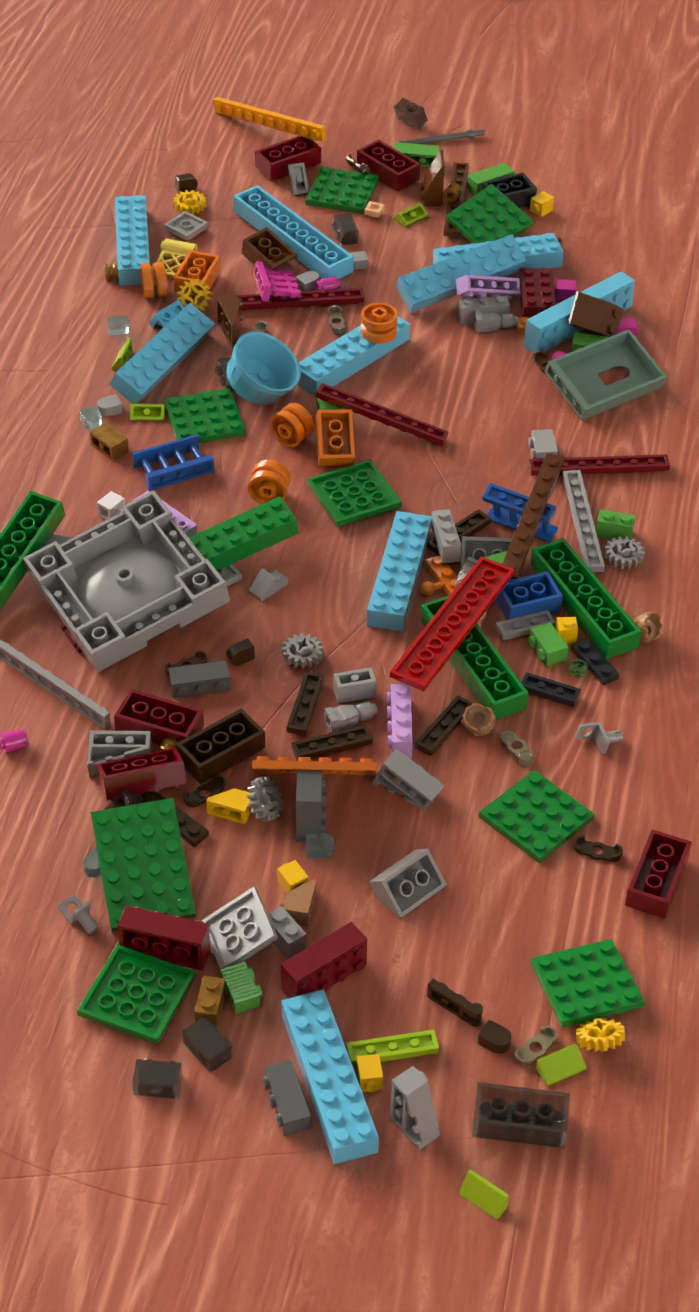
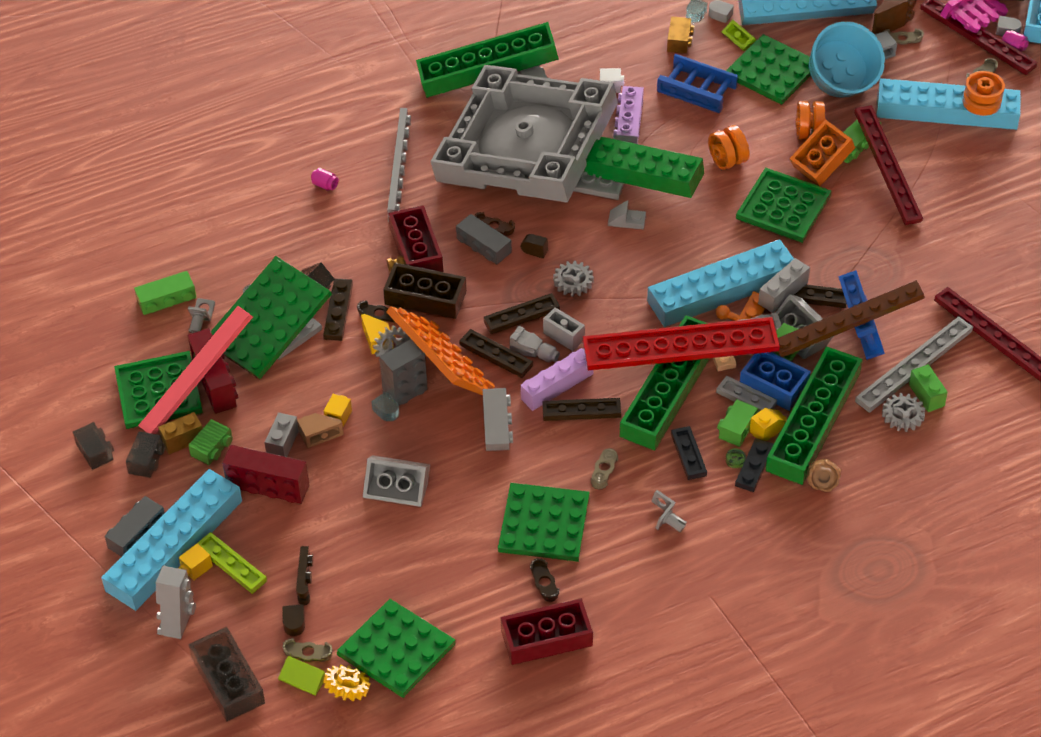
camera: 55 degrees right, 5 degrees up
light grey wedge [87,730,152,777] -> none
dark red brick [96,747,187,801] -> none
light grey plate [201,887,278,969] -> none
lime slope [459,1170,509,1219] -> none
medium nougat hair [461,703,496,736] -> none
light grey brick [528,429,558,459] -> none
none -> bright green brick [134,271,197,315]
none -> coral tile [138,306,253,437]

